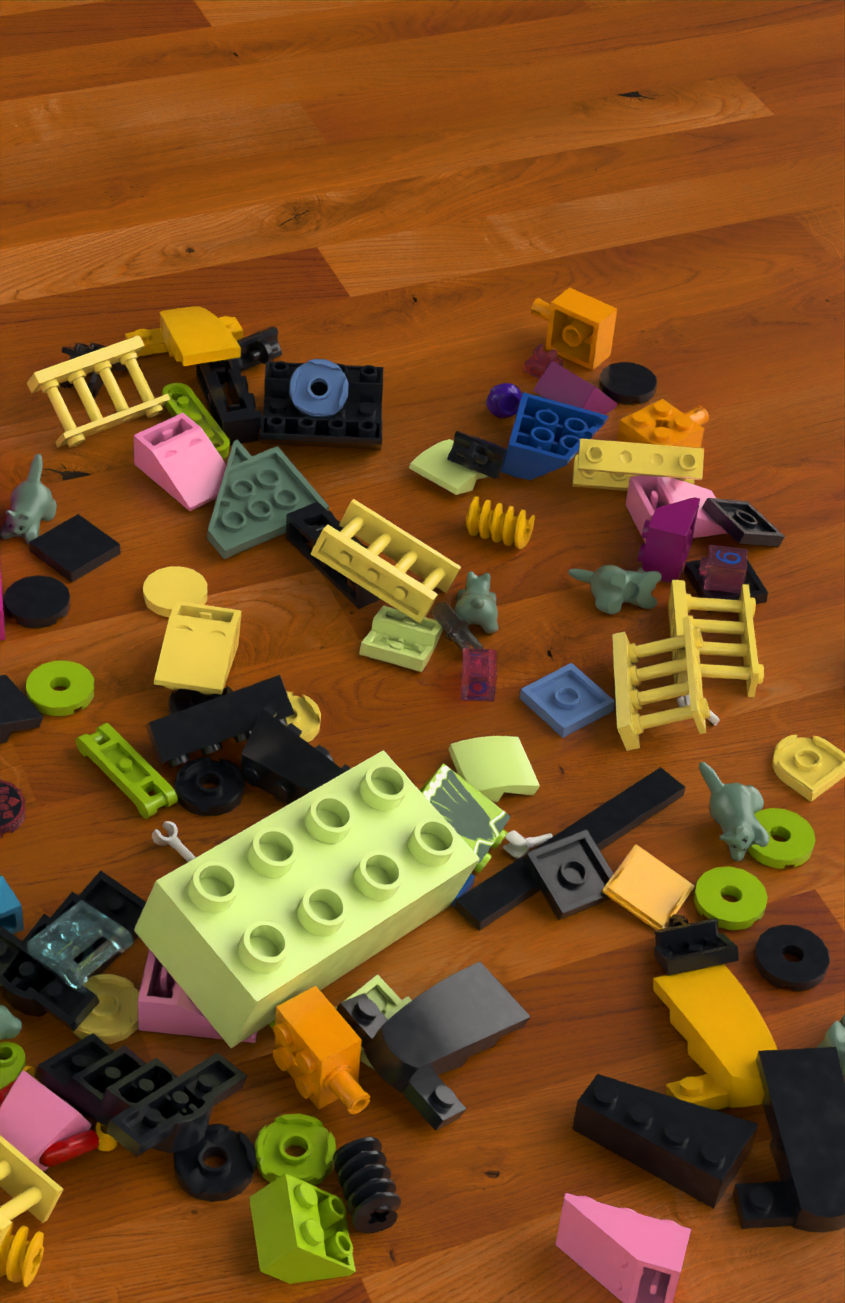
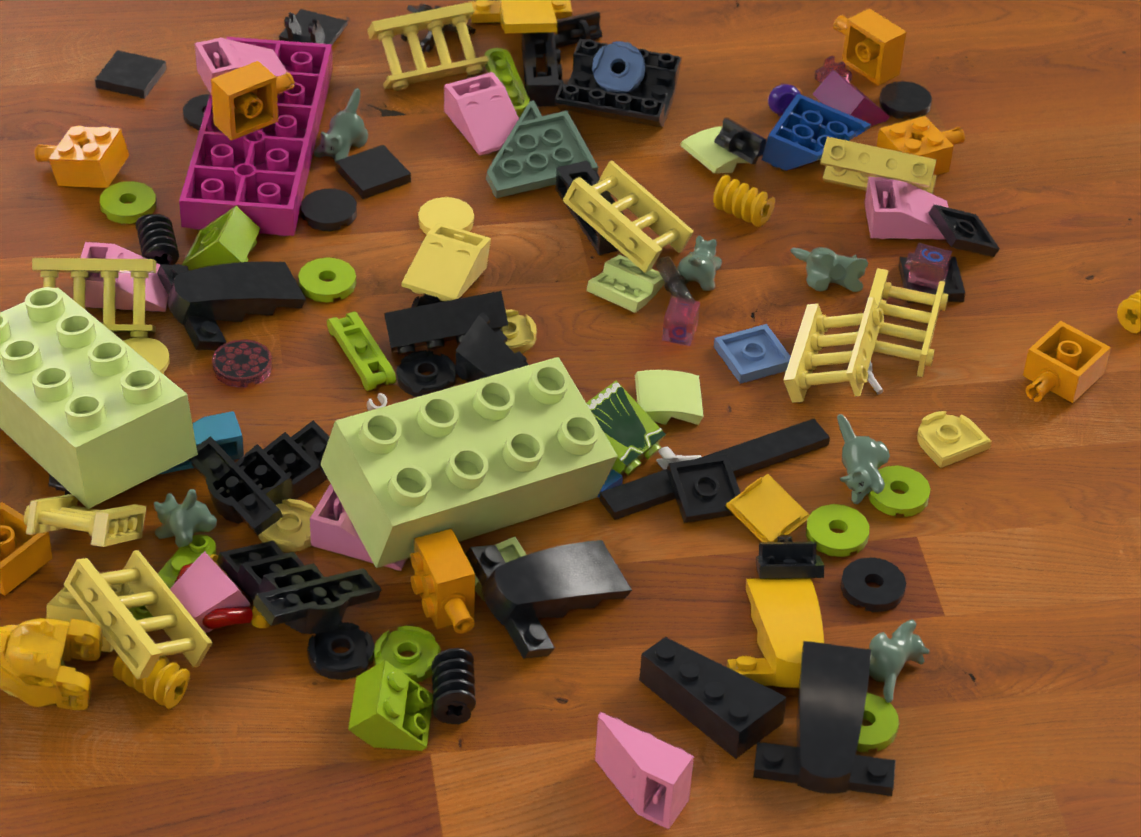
camera: 15 degrees right, 0 degrees up
clear light blue plate [27,900,133,990] -> none
magenta slope [637,497,700,583] -> none

